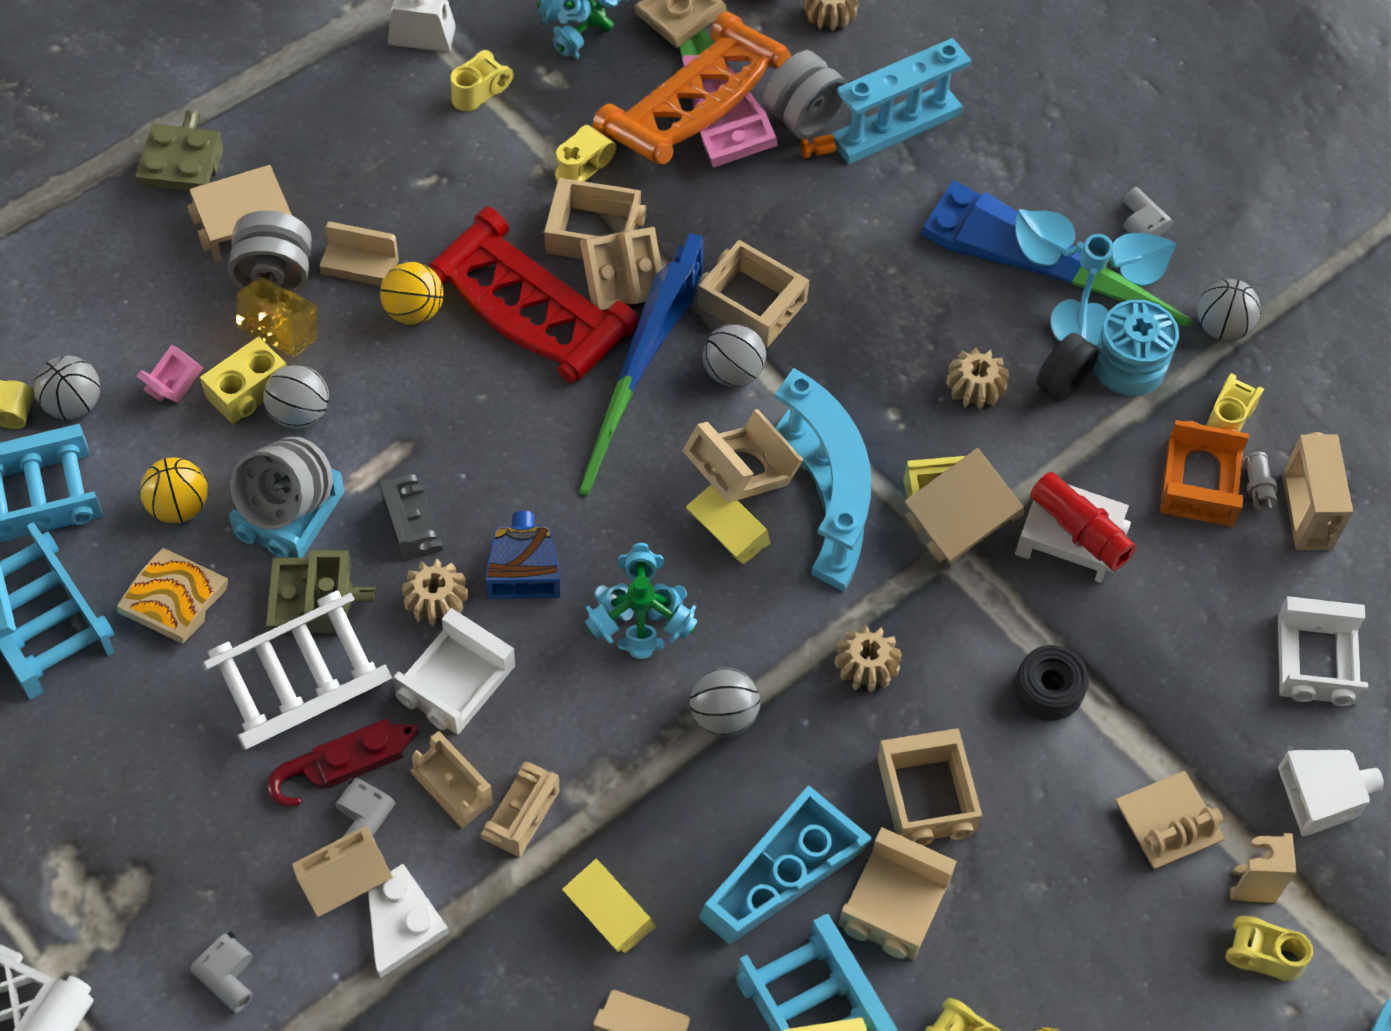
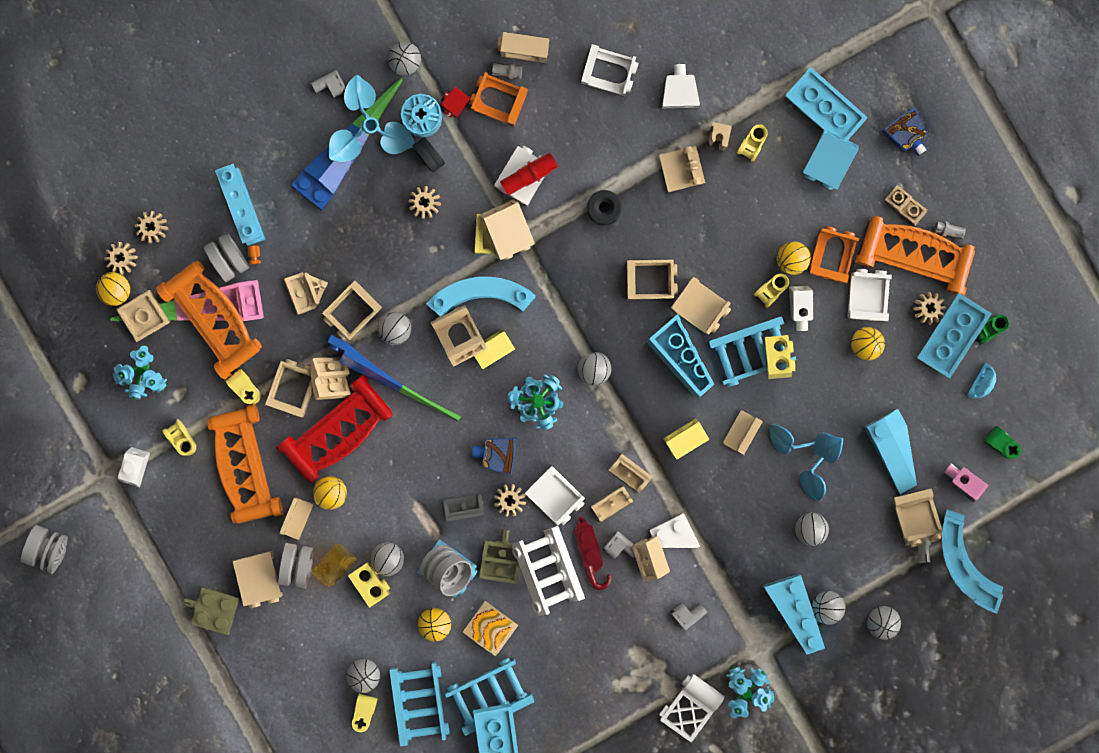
camera: 75 degrees left, 30 degrees up
bright pink bracket [137,345,204,403] -> none
tan gear [835,624,902,694] -> none
light yellow piece [1206,373,1264,432] -> none
none -> orange piece [207,403,283,524]
none -> tan slope [284,272,328,315]
none -> red brick [441,86,471,118]

